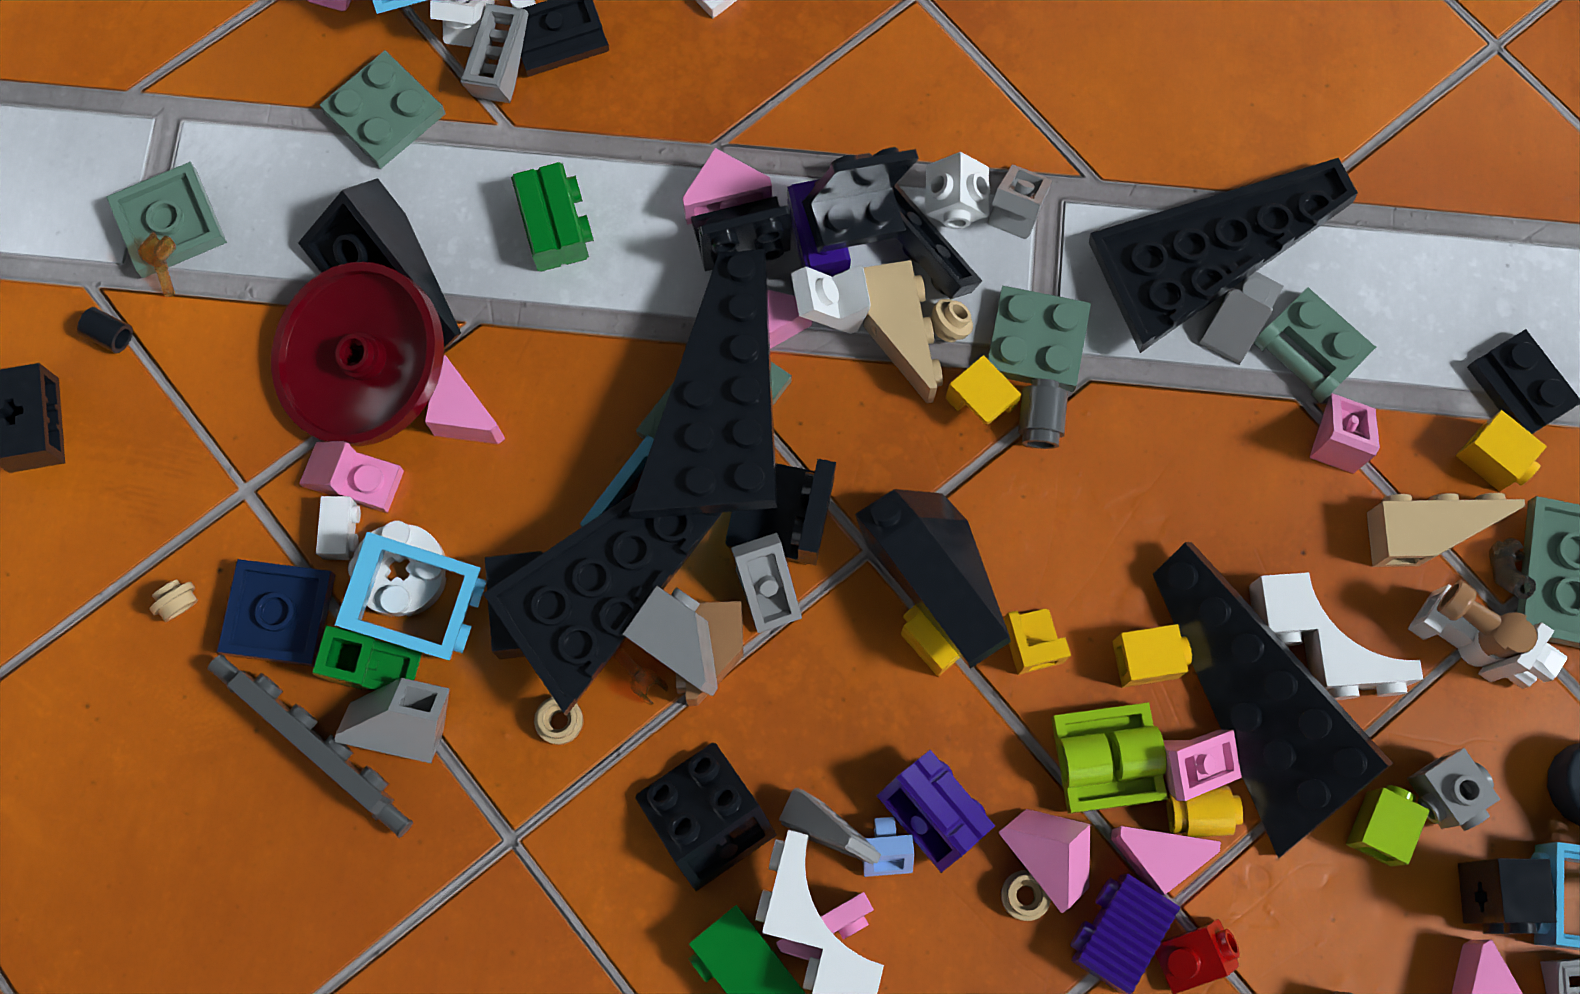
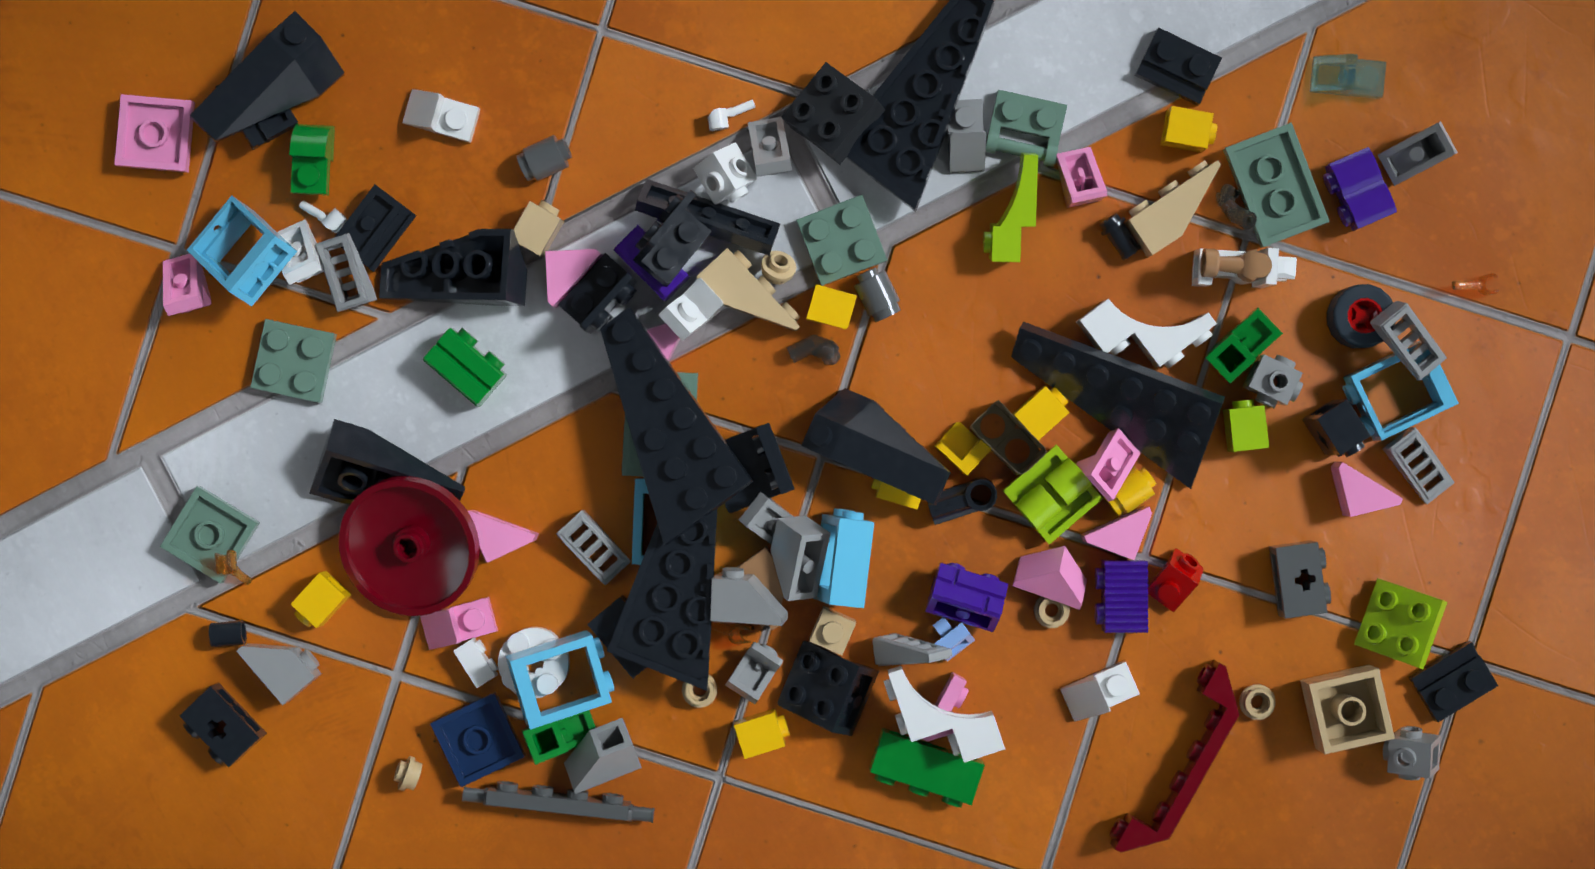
camera: 30 degrees left, 15 degrees up
none -> light grey slope [236,643,322,705]
none -> yellow brick [291,571,352,628]
none -> black wedge [379,229,527,306]
none -> tan brick [514,200,564,258]
none -> dark grey brick [517,135,572,181]
none -> light grey slope [556,510,631,585]
none -> white hand [708,100,755,131]
none -> light grey bracket [725,642,783,704]
none -> yellow brick [734,708,790,759]
none -> light grey slope [771,516,830,601]
none -> black brick [781,62,885,165]
none -> clear smoke arm [786,335,841,366]
none -> tan brick [809,606,856,655]
none -> medium azure window [814,508,875,608]
none -> black piece [927,477,997,525]
none -> dark tan piece [969,400,1046,475]
none -> lime slope [983,153,1038,262]
none -> black pin [1100,213,1142,260]
none -> green brick [1205,307,1283,383]

